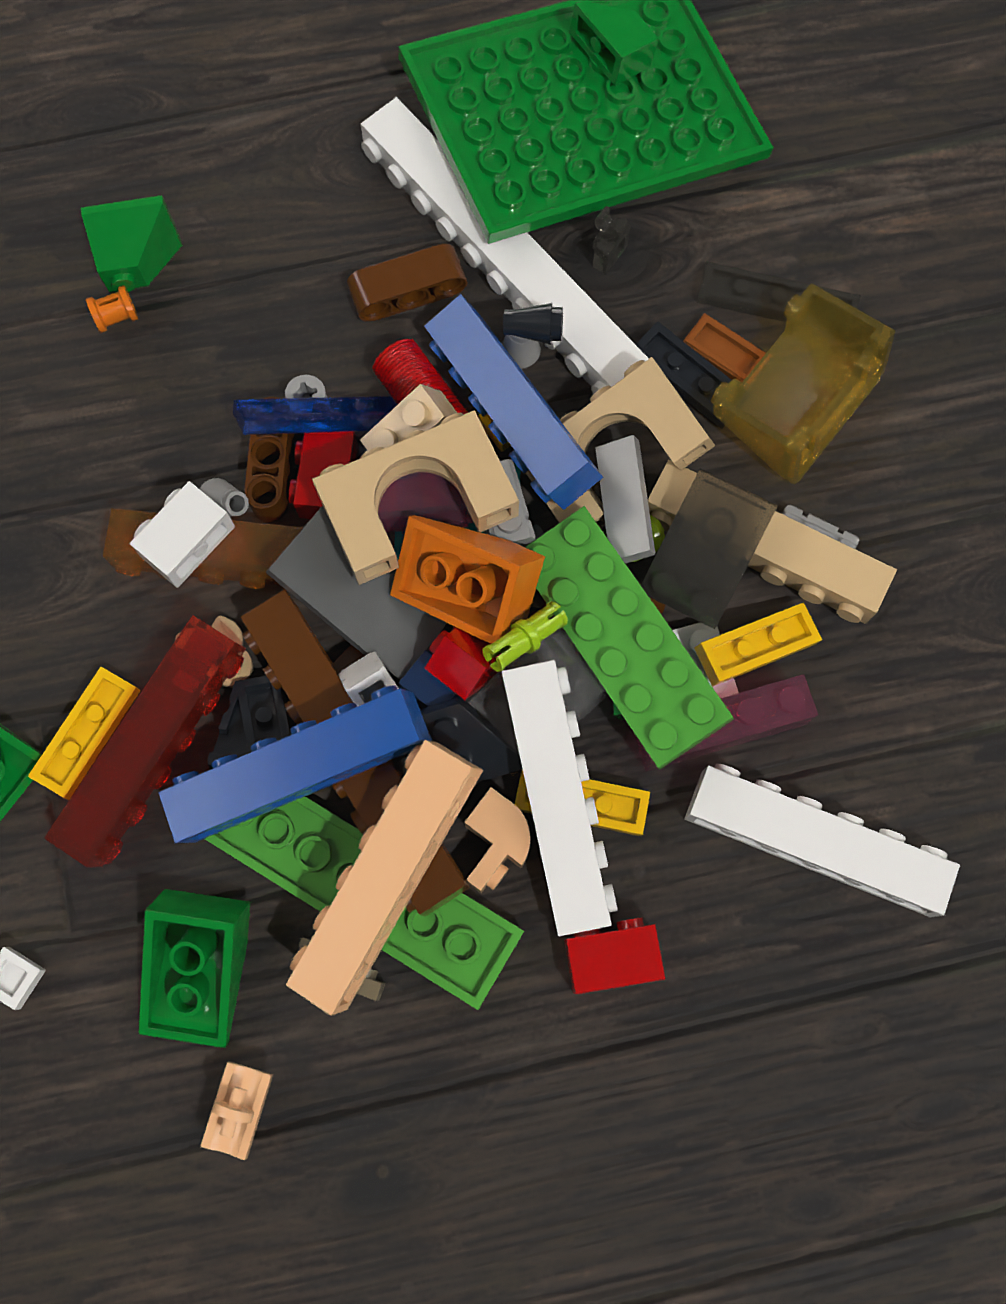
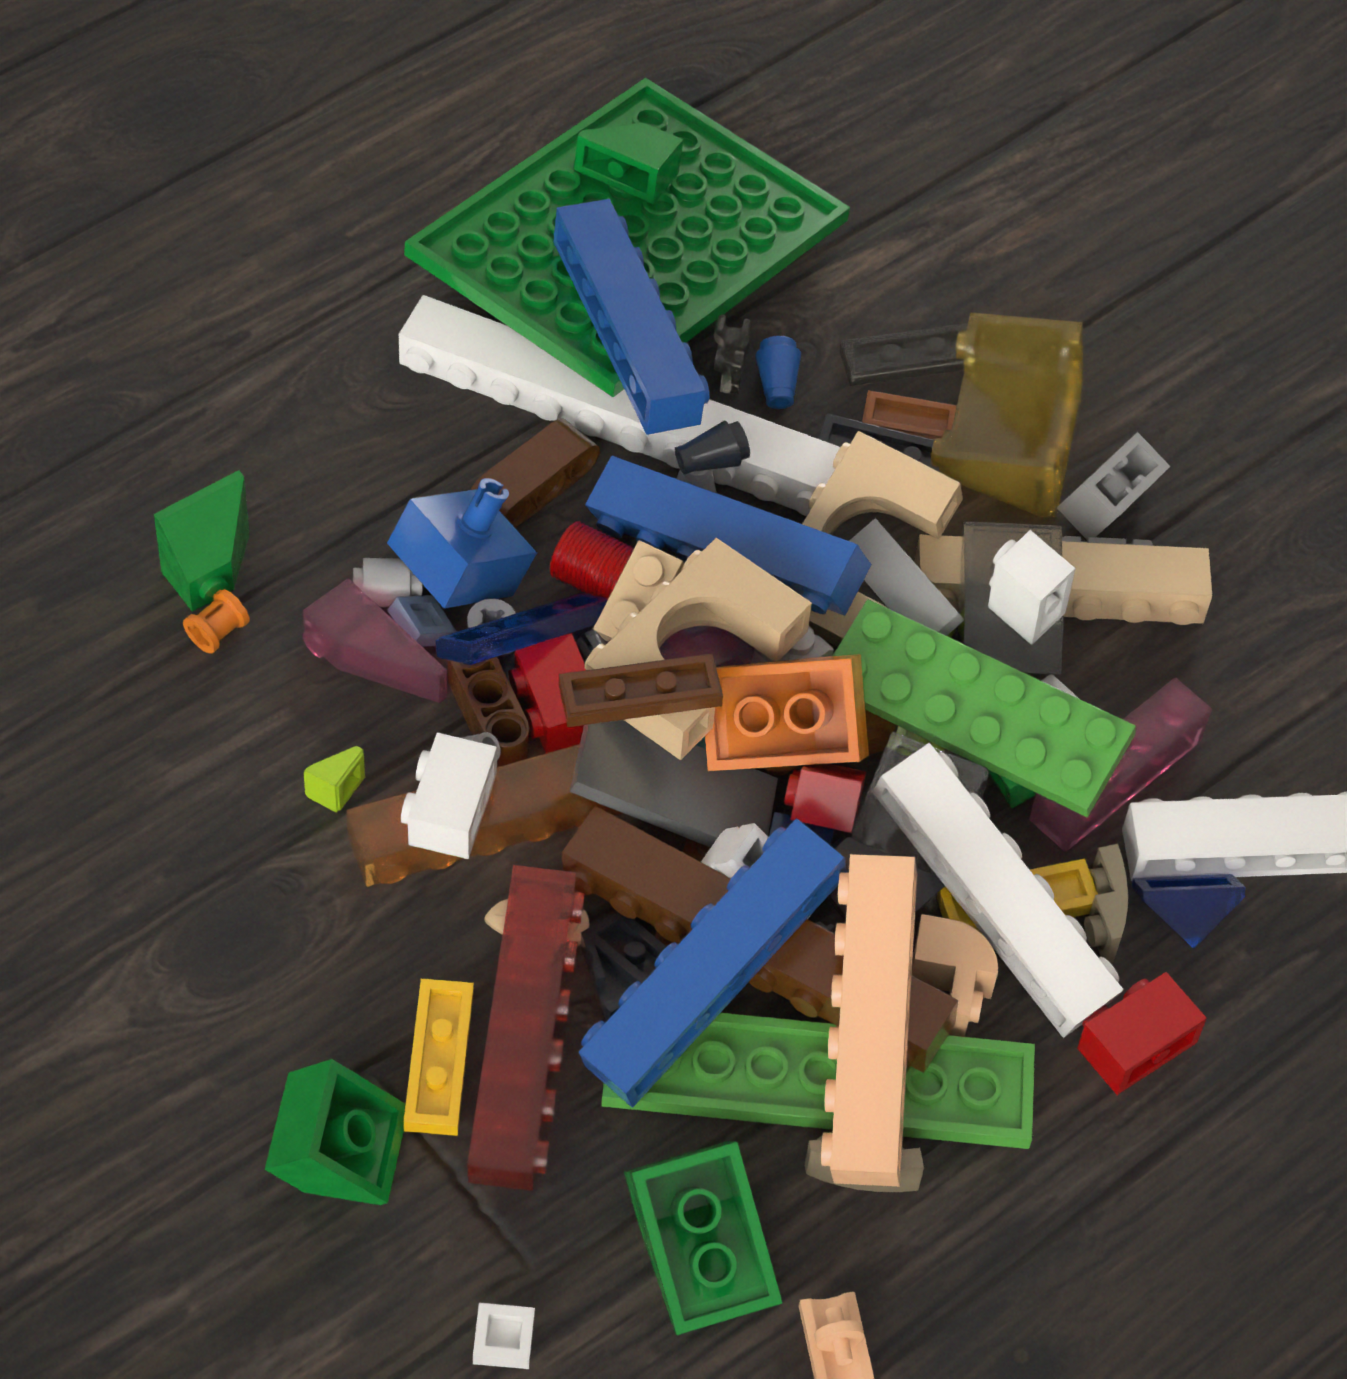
camera: 30 degrees left, 20 degrees down
lime pin [483,601,568,672] -> none
yellow plate [694,602,822,687] -> none
none -> clear pink slope [303,578,447,703]
none -> lime slope [304,746,365,813]
none -> light grey brick [353,558,422,607]
none -> blue brick [387,478,537,608]
none -> sand blue plate [388,595,456,647]
none -> blue brick [553,199,709,435]
none -> reddish brown tile [558,653,723,727]
none -> blue cone [755,336,801,409]
none -> white brick [988,530,1075,645]
none -> light grey brick [1057,432,1170,540]
none -> dark tan slope [1084,844,1128,963]
none -> clear blue slope [1132,874,1245,948]

